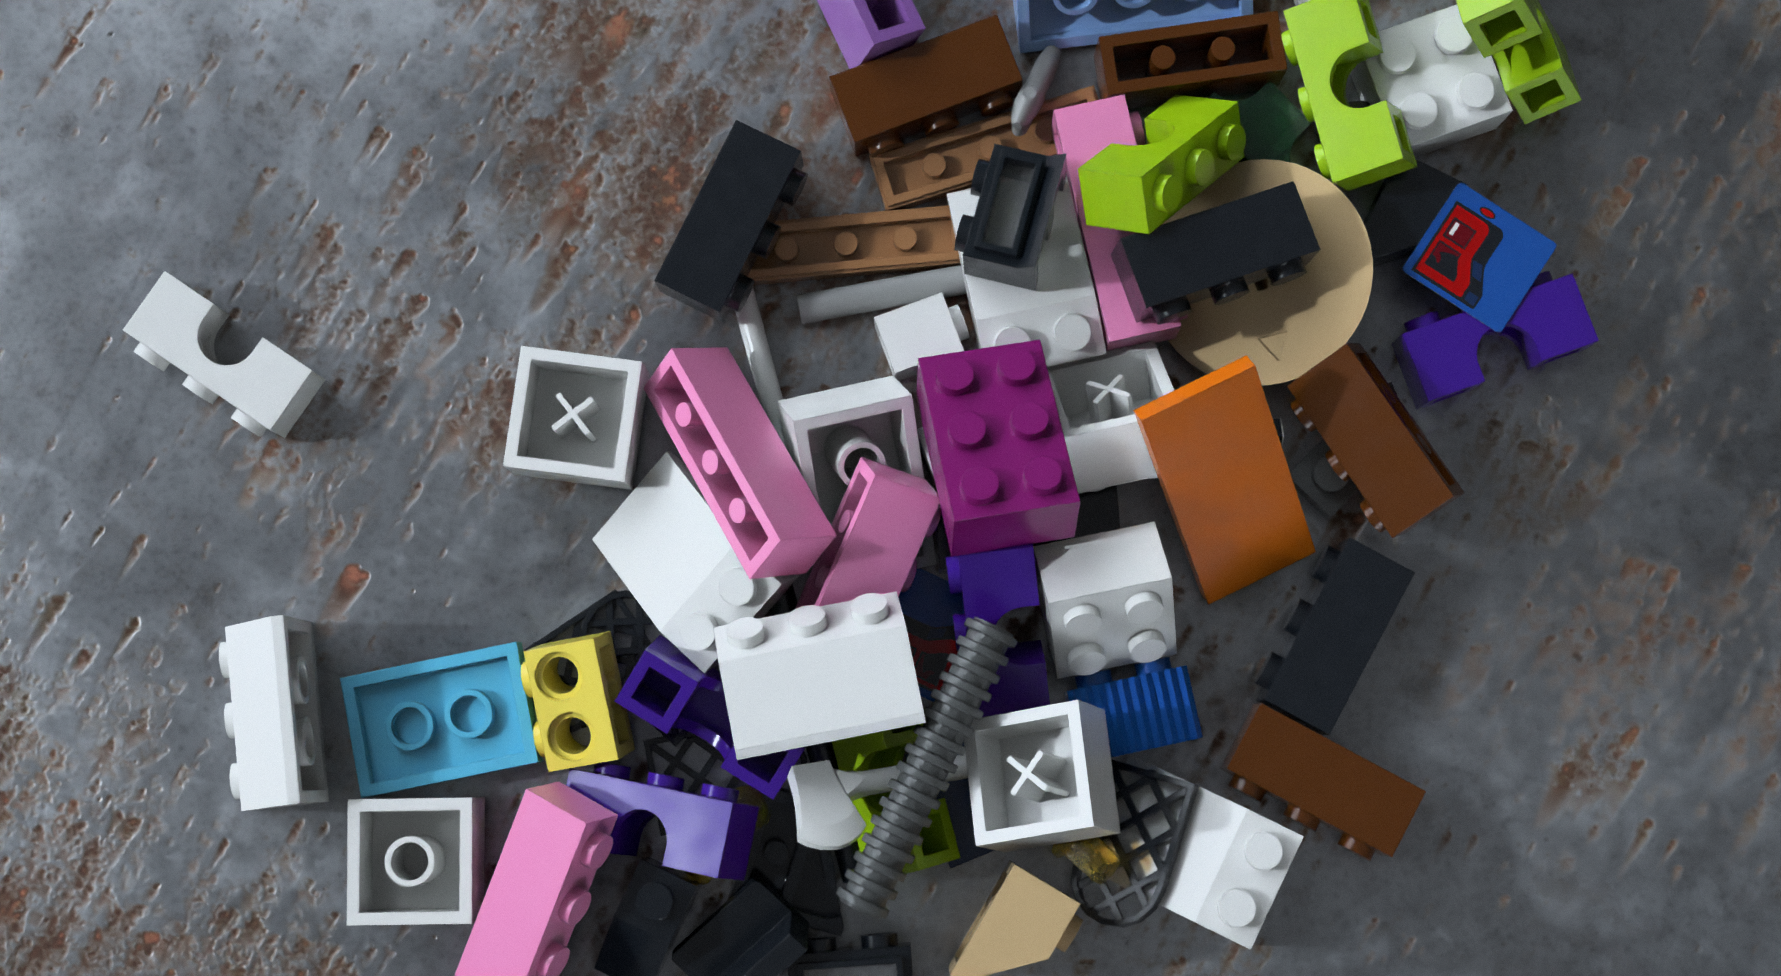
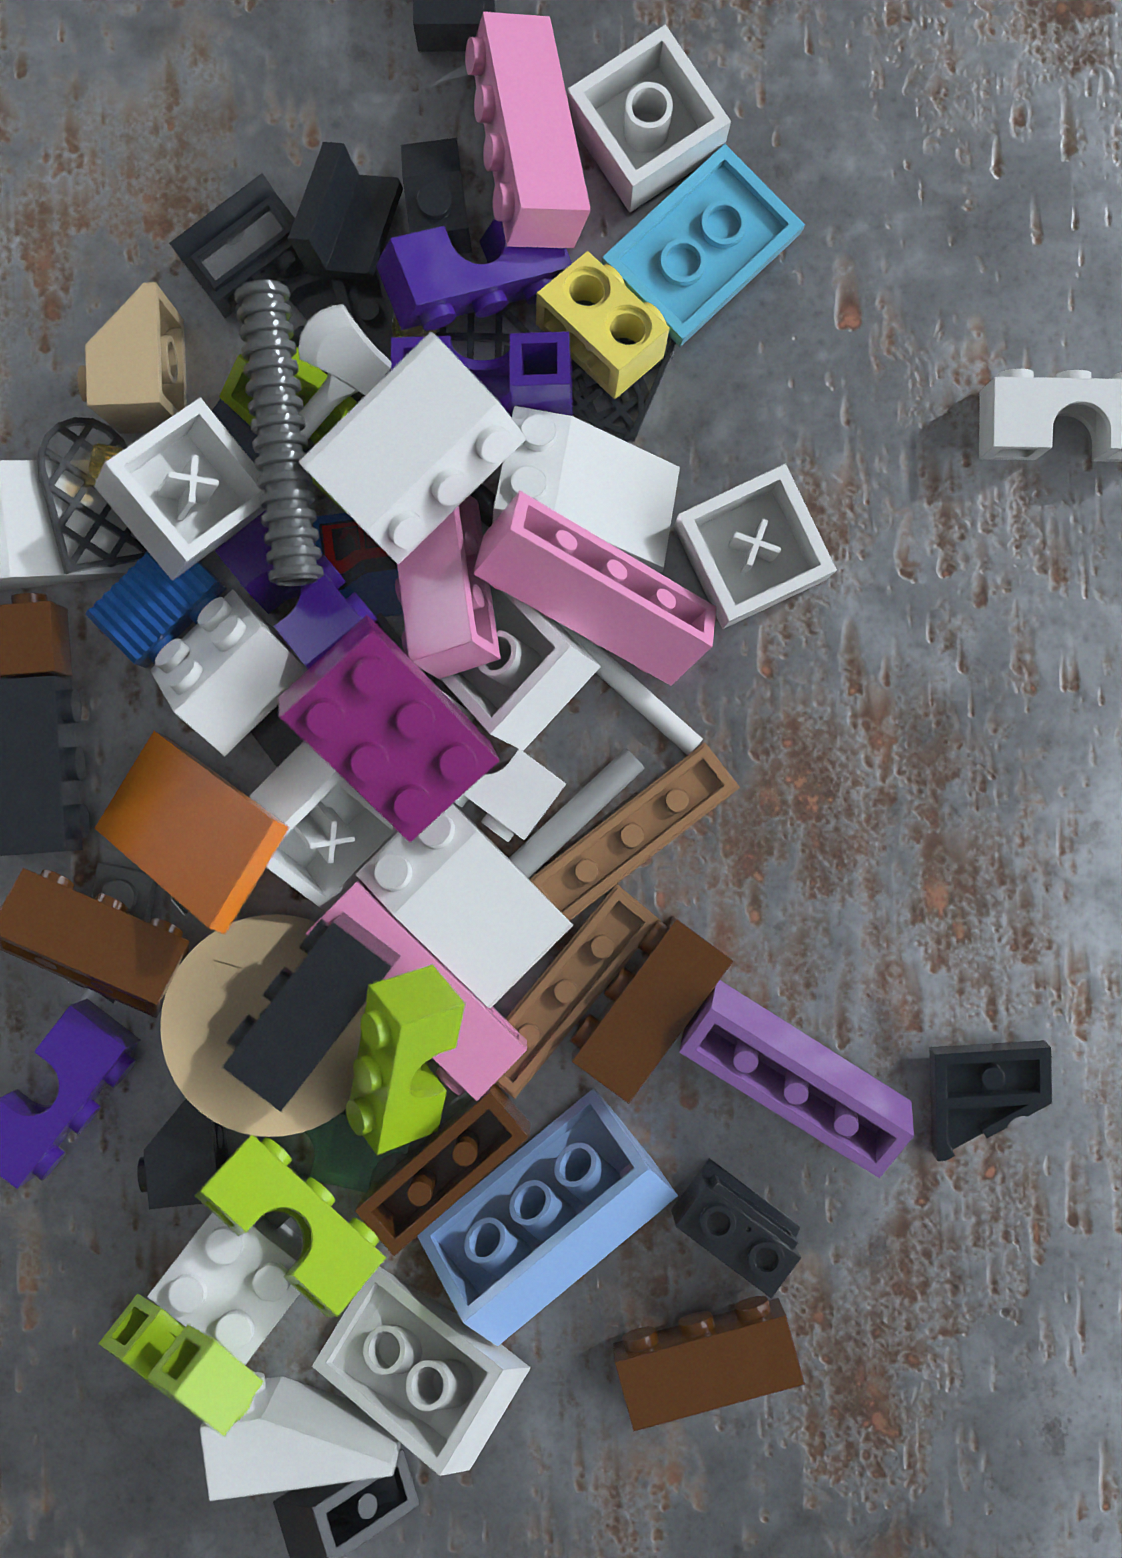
camera: 145 degrees right, 5 degrees up
white slope [219,615,329,811] -> none
black brick [654,120,808,323] -> none
black window [955,144,1067,291] -> none
light grey piece [1011,45,1062,136] -> none
sticker [1403,183,1557,332] -> none

